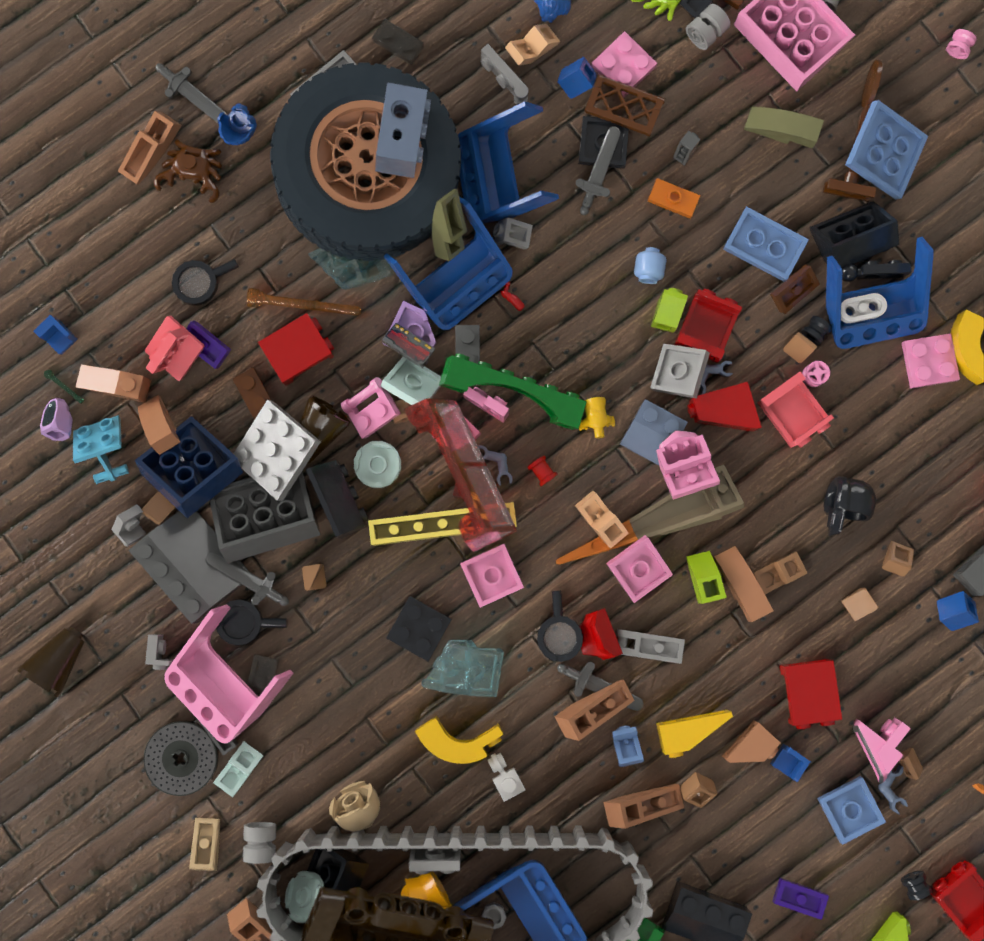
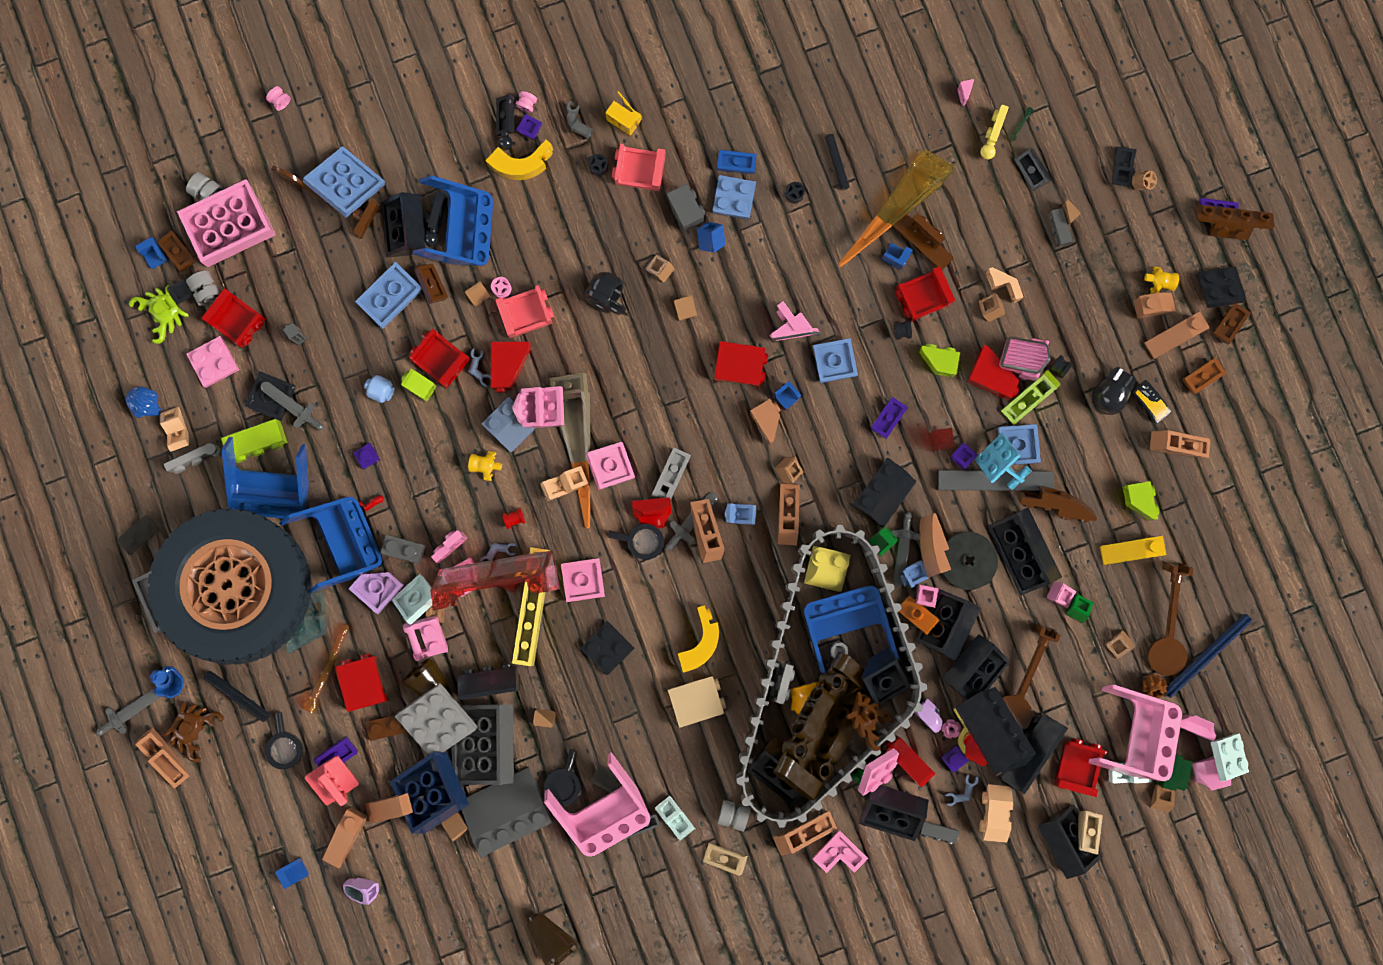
camera: 70 degrees left, 0 degrees up
clear green hinge [44,370,84,404] -> none
medium azure plate [73,415,129,484] -> none
light grey bracket [111,504,146,547] -> none
flat silver piece [144,721,218,796] -> none
light grey bracket [145,634,174,670] -> none
dark grey sword [206,552,289,606] -> none
light aqua tile [285,871,324,923] -> none
tan cylinder [329,781,380,832] -> none
light aqua tile [354,441,401,488] -> none
sand blue piece [375,83,431,178] -> none
slope [382,323,436,369] -> none
clear light blue slope [421,640,504,697] -> none
olive slope [432,189,467,261] -> none
green arch [439,353,587,430] -> none
white plate [488,753,525,802] -> none
light grey bracket [493,218,533,250] -> none
blue panel [557,57,597,99] -> none
reddish brown window [584,74,665,137] -> none
orange plate [647,178,700,219] -> none
light grey plate [650,344,710,398] -> none
yellow slope [656,710,733,758] -> none
lime slope [686,551,727,604] -> none
nougat slope [714,546,773,622] -> none
olive slope [744,106,824,148] -> none
medium nougat slope [753,552,807,594] -> none
black wheel [801,316,832,345] -> none
white plate [841,293,887,324] -> none
sand blue arm [878,765,908,814] -> none
medium nougat slope [899,748,923,780] -> none
bright pink plate [901,333,960,389] -> none
none -> red panel [201,288,266,348]
none -> black axle [203,671,270,722]
none -> lime brick [221,419,288,463]
none -> dark purple plate [354,443,381,470]
none -> tan panel [668,676,726,728]
none -> light yellow slope [804,546,851,593]

